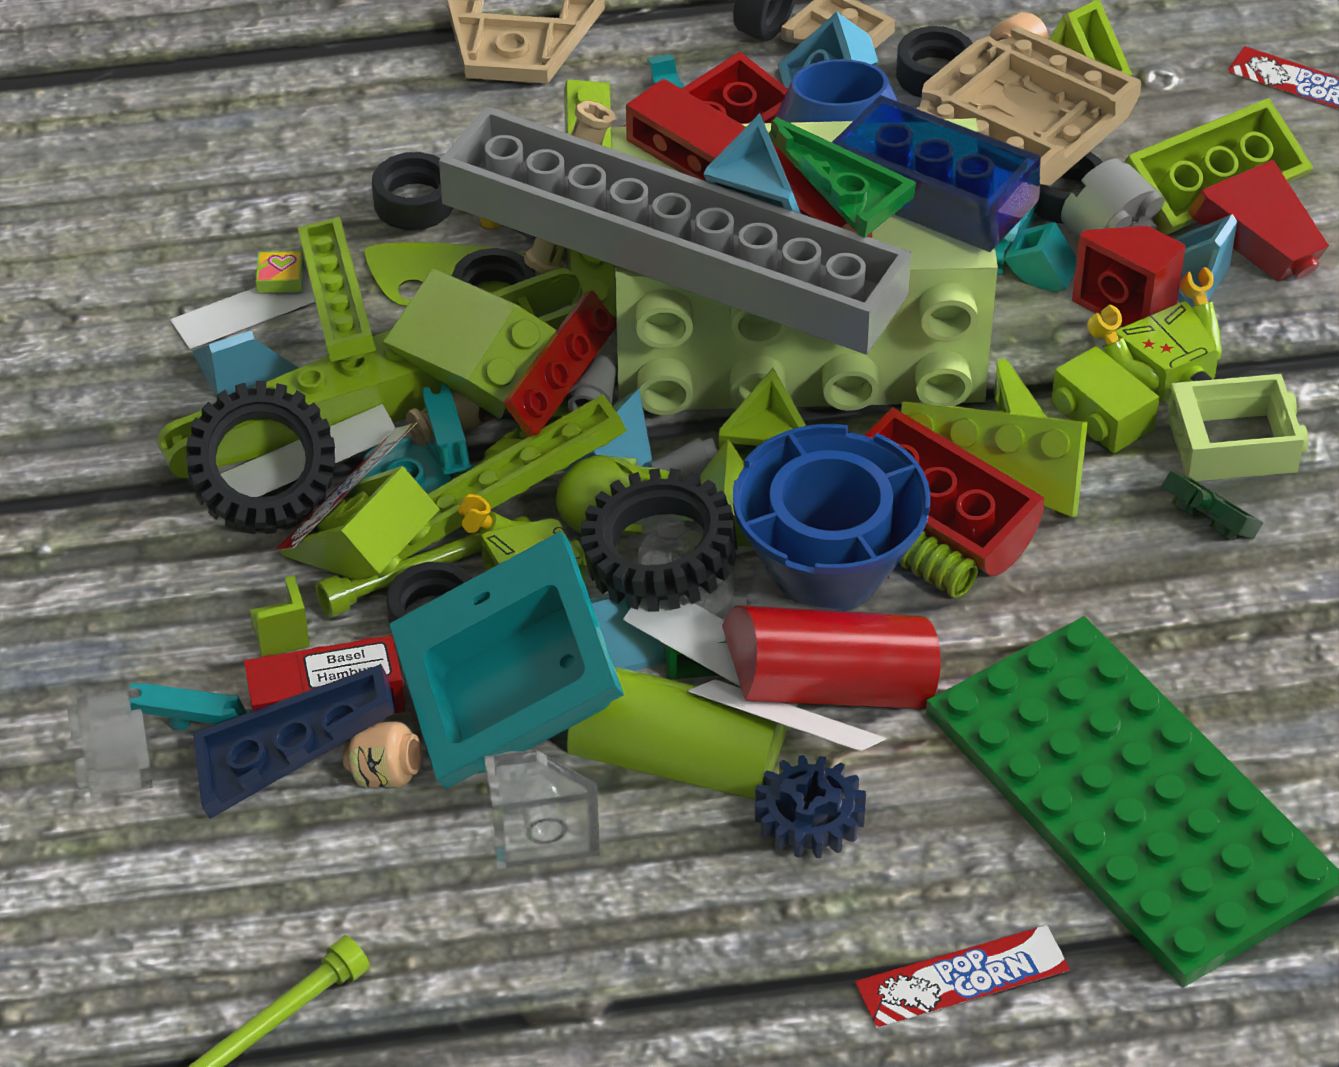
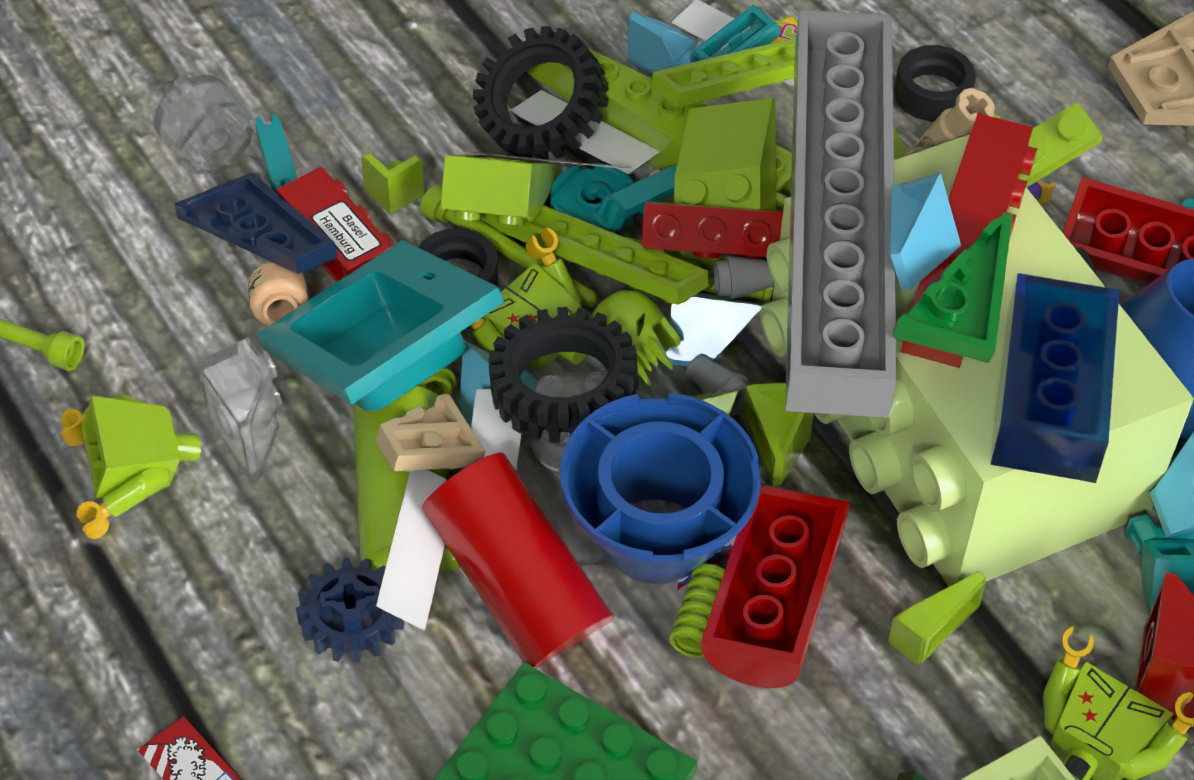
camera: 65 degrees right, 5 degrees up
lime wing [901,401,1088,517] -> none
lime brick [1051,346,1159,454] -> none
none -> lime torso [60,394,201,539]
none -> tan wing [375,394,486,472]
none -> teal tile [691,4,781,62]

